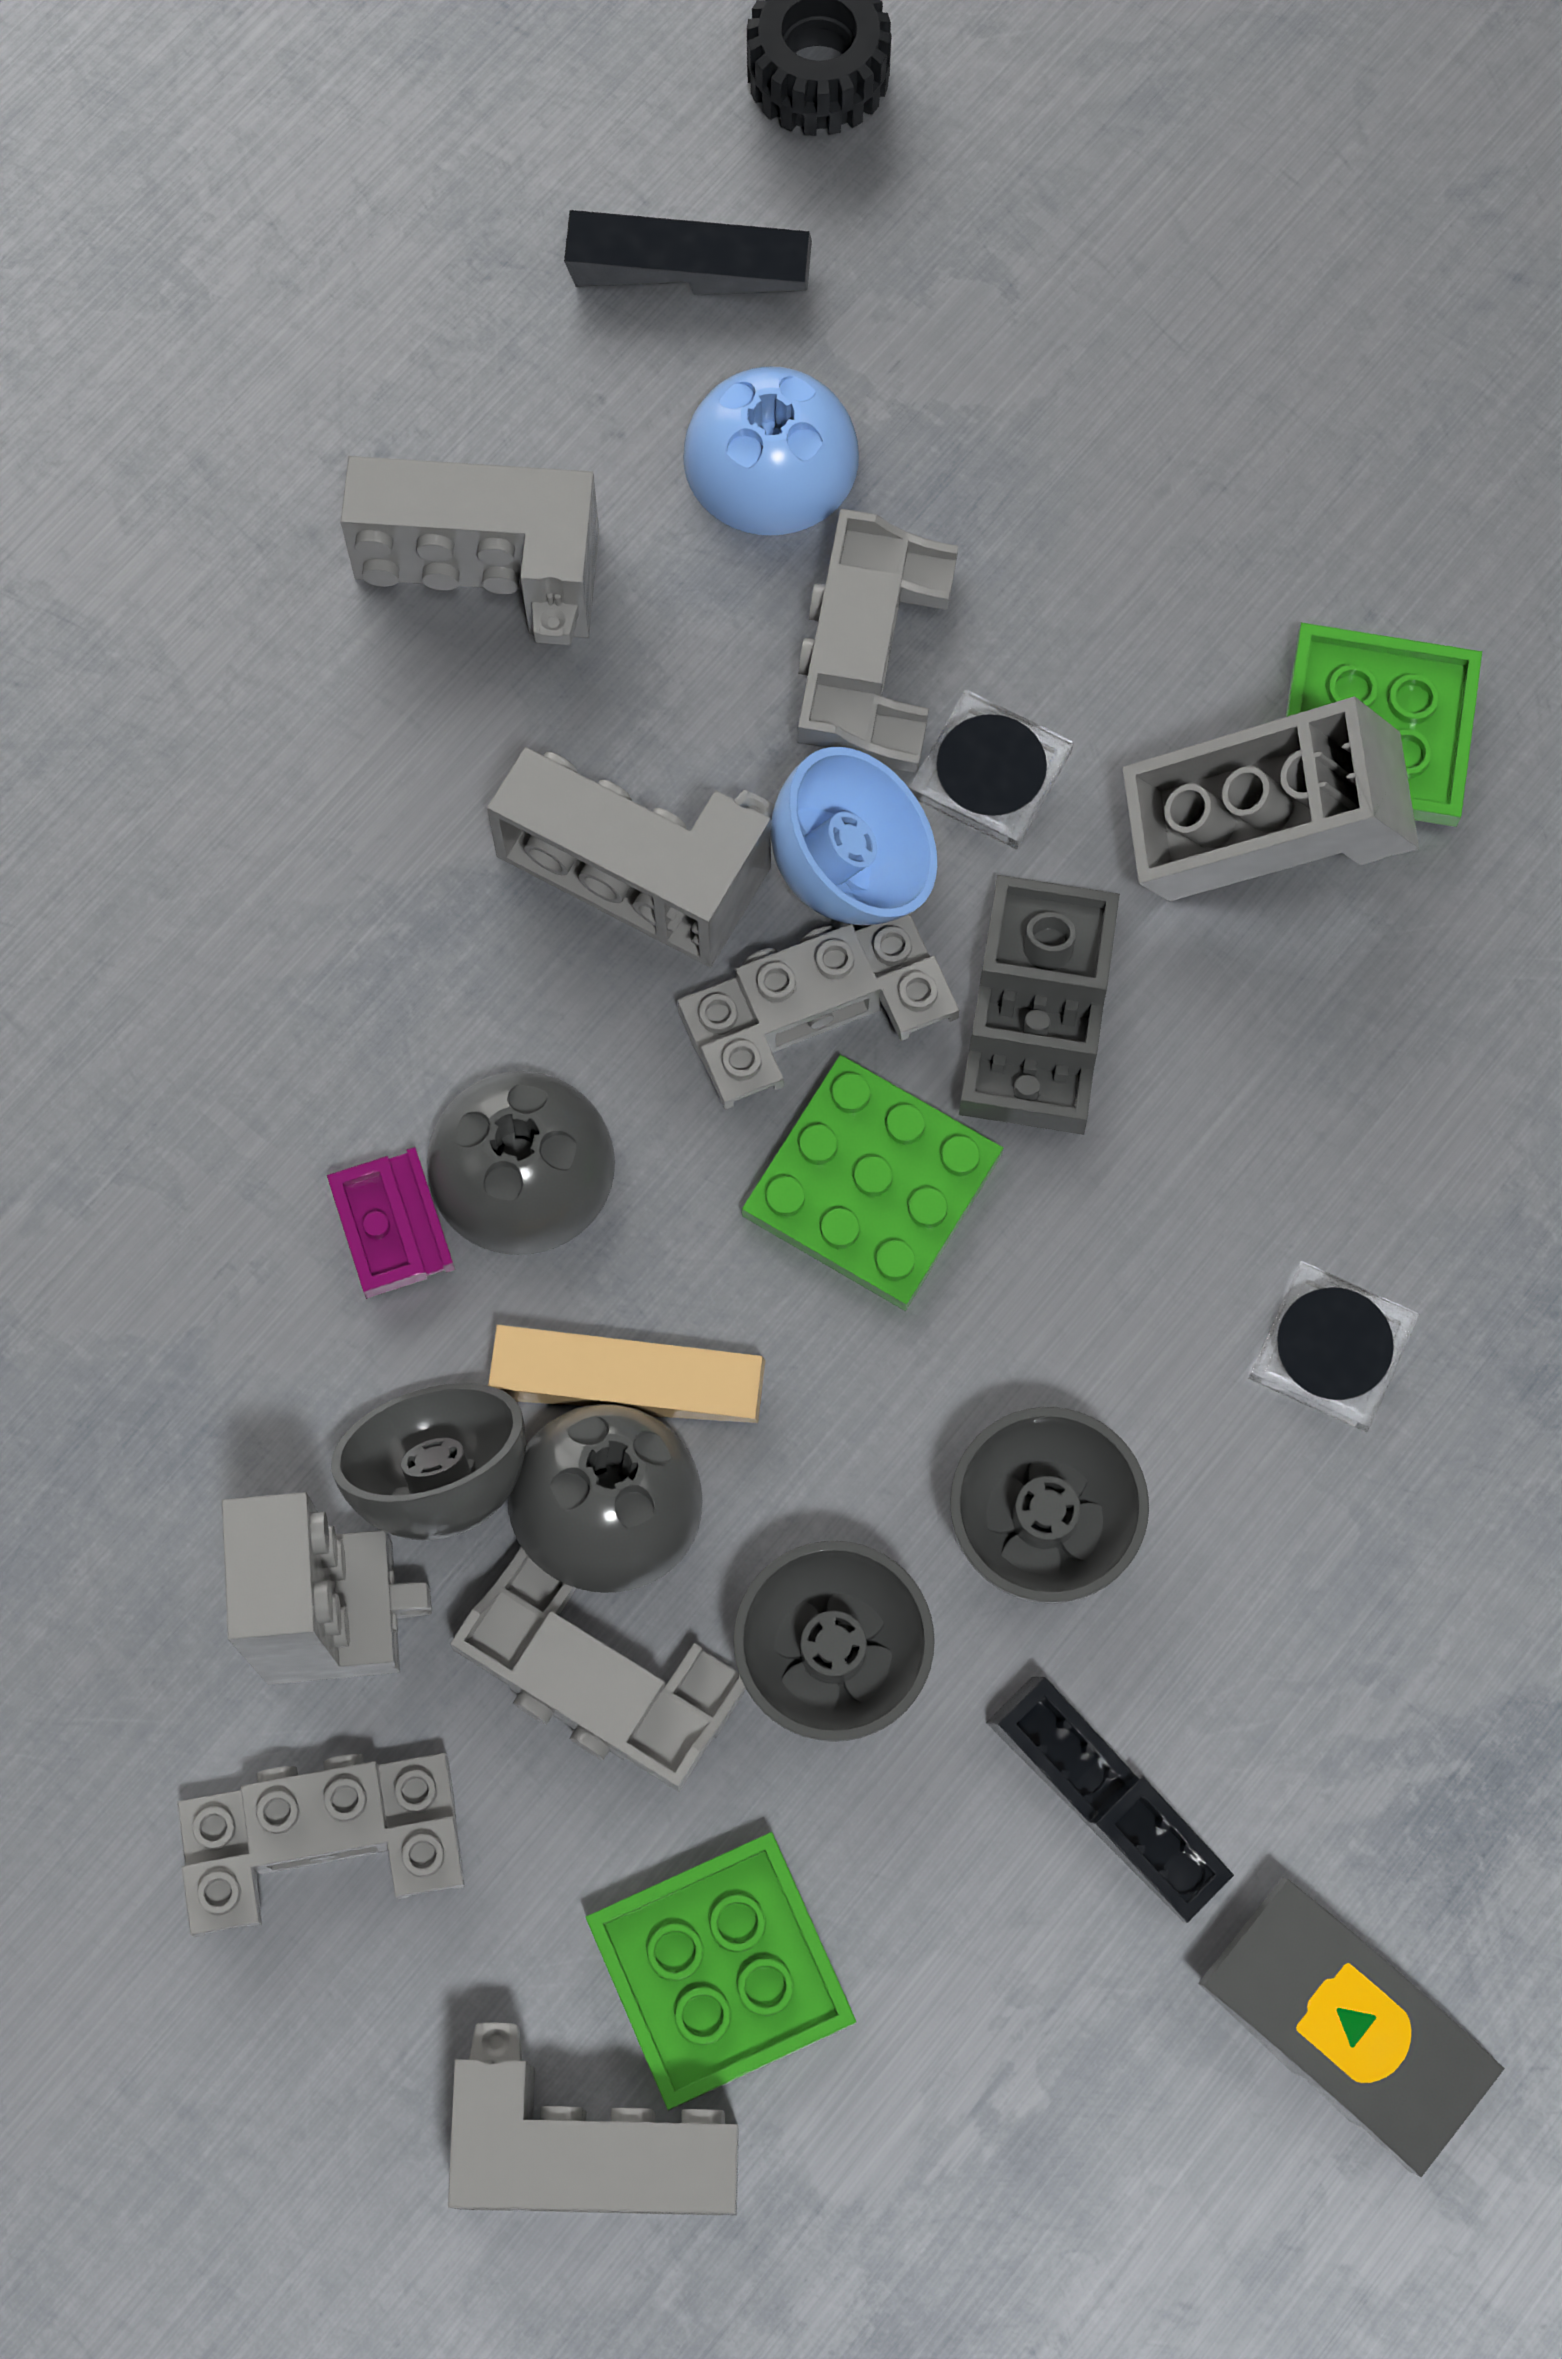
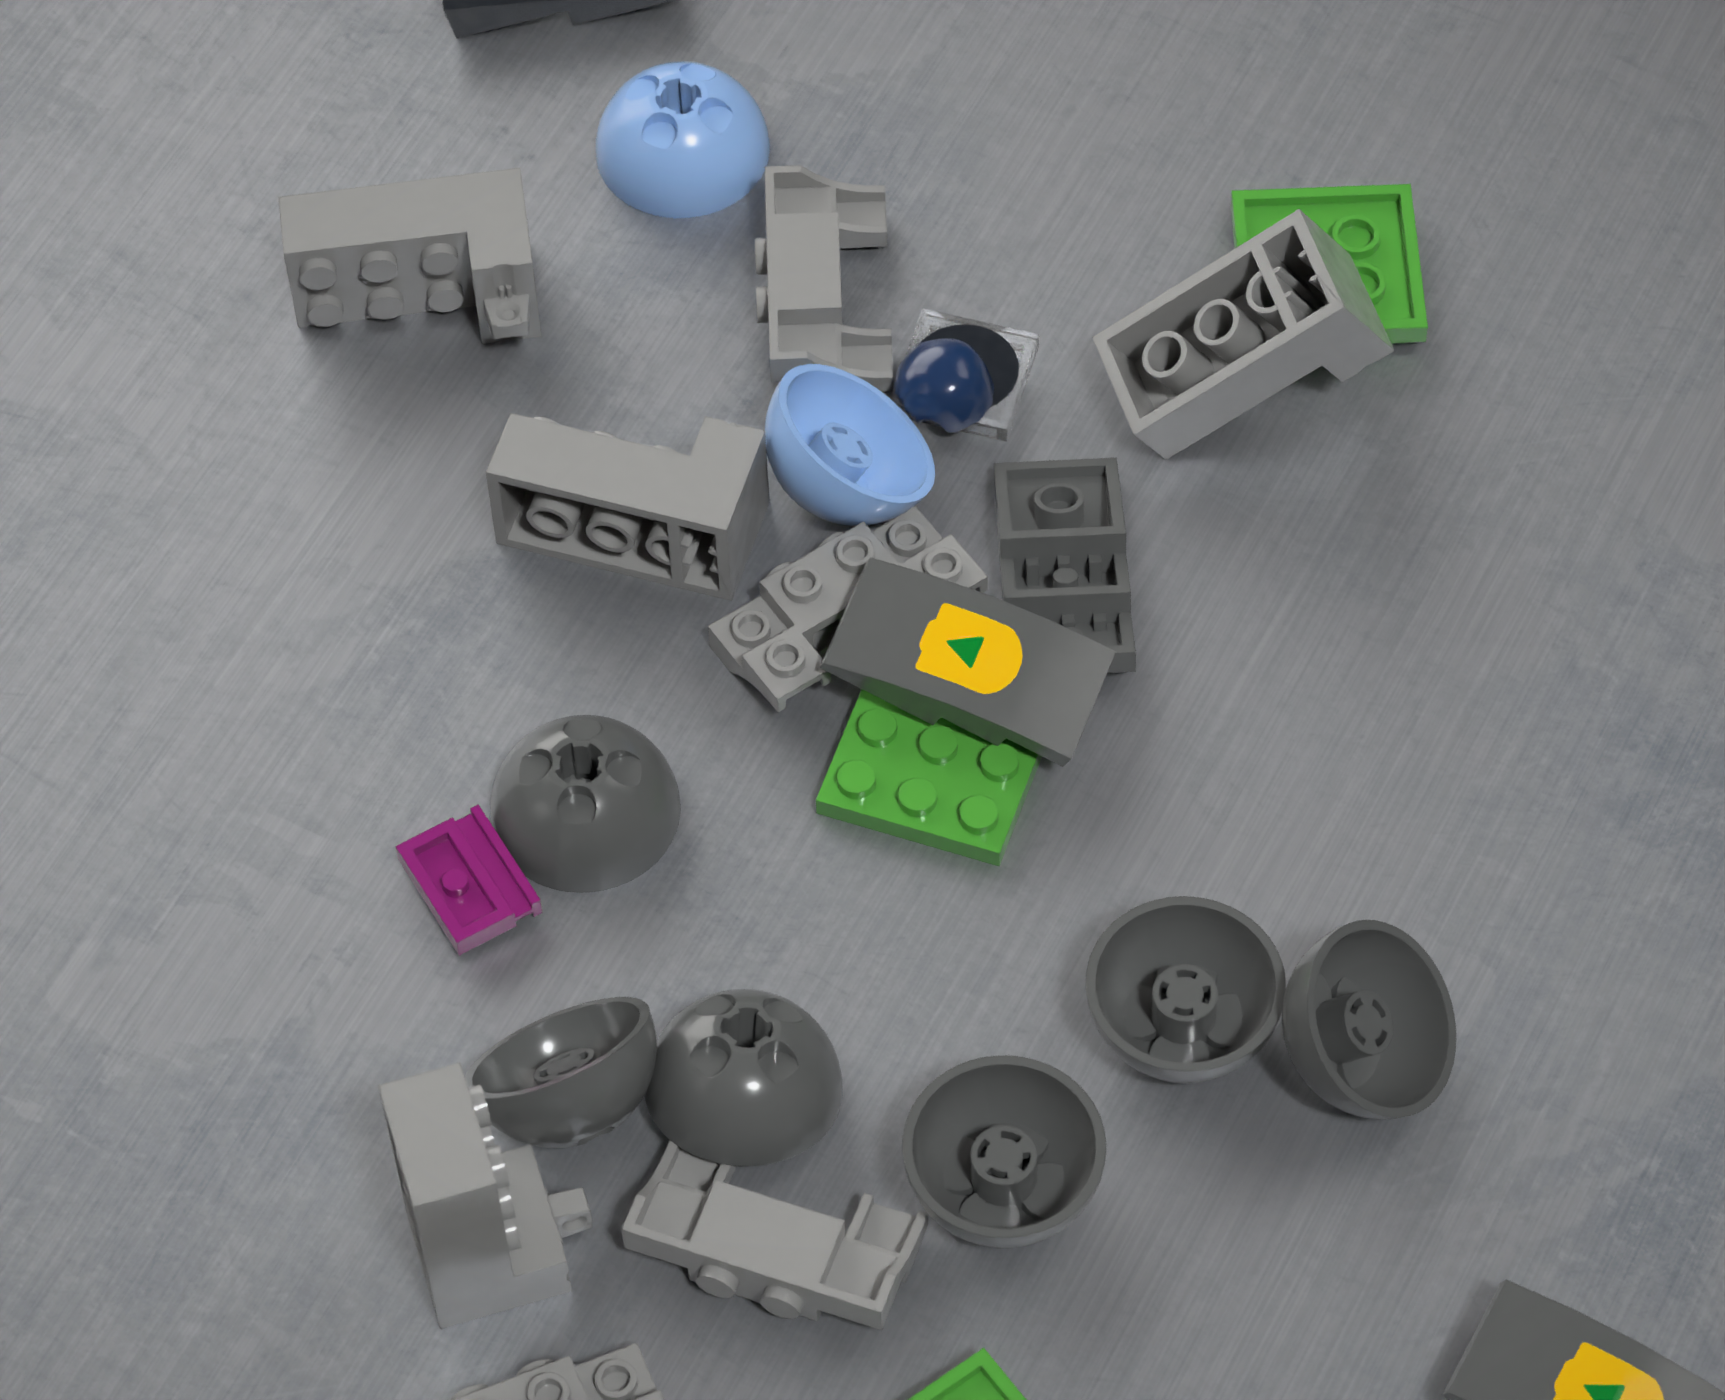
camera: 10 degrees left, 15 degrees down
tan slope [488,1325,766,1423] -> none
black slope [986,1677,1234,1923] -> none
black tile [1248,1261,1420,1433] -> none
none -> dark grey slope [820,557,1116,767]
none -> dark blue hair [894,338,994,433]
none -> dark grey piece [1282,920,1457,1119]

